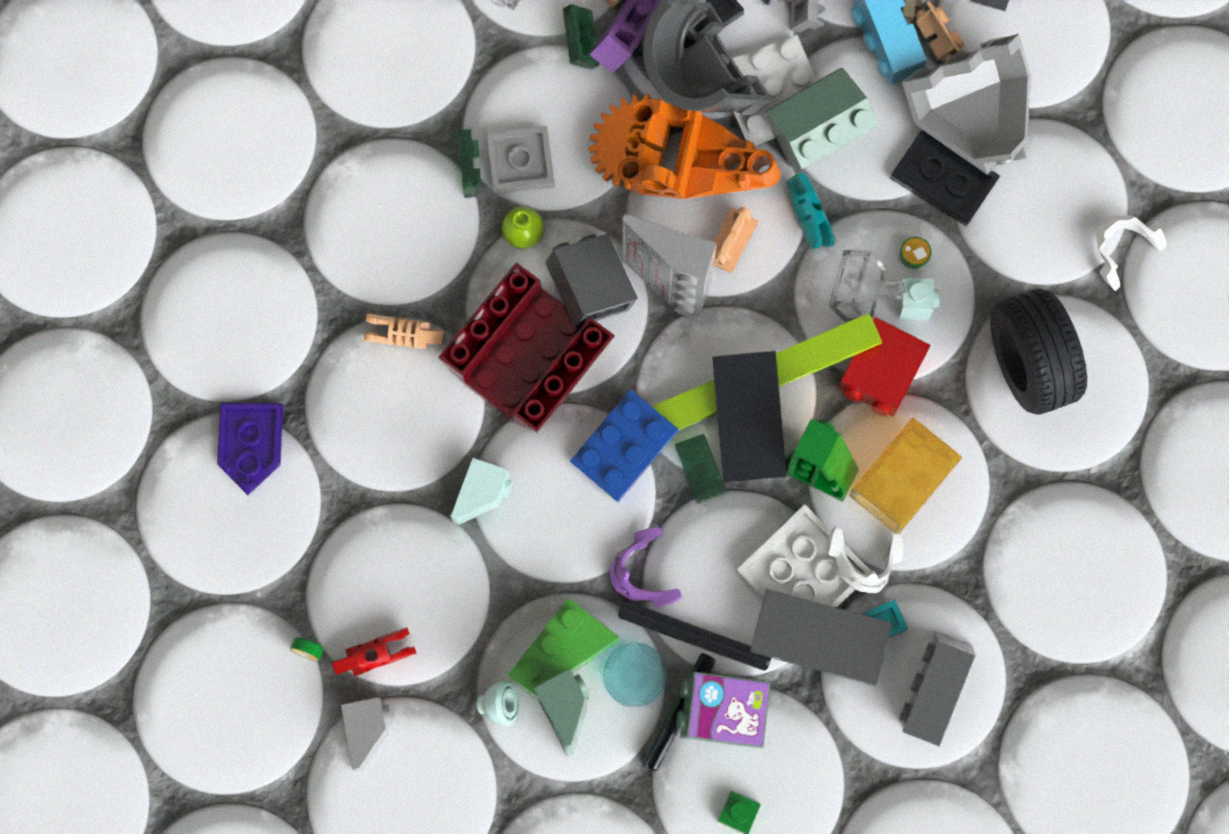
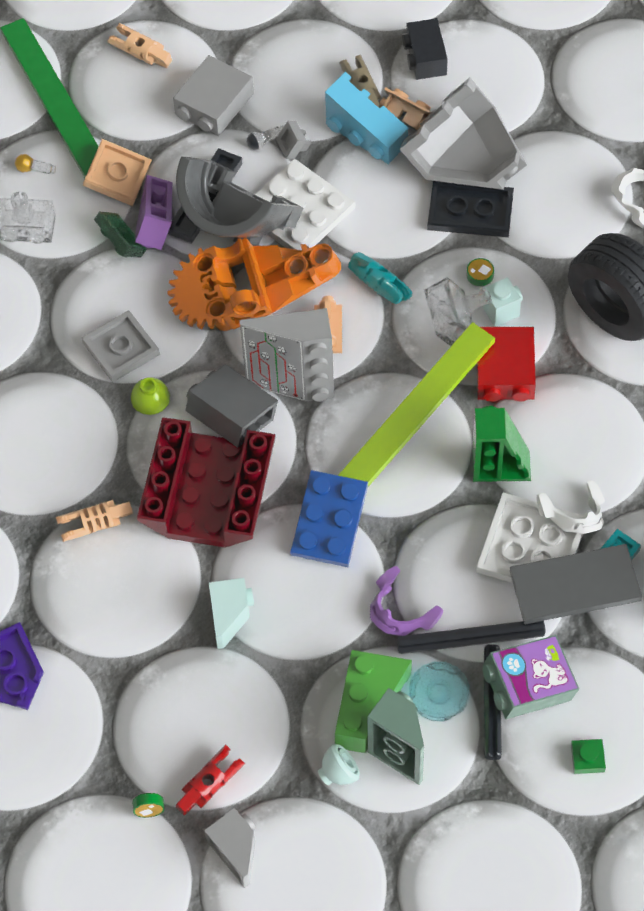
camera: 25 degrees left, 15 degrees down
clear green plate [459,129,482,198] -> none
clear green plate [674,434,727,504] -> none
black tile [712,350,787,482] -> none
sand green slope [764,68,879,170] -> none
clear yellow piece [849,417,963,534] -> none

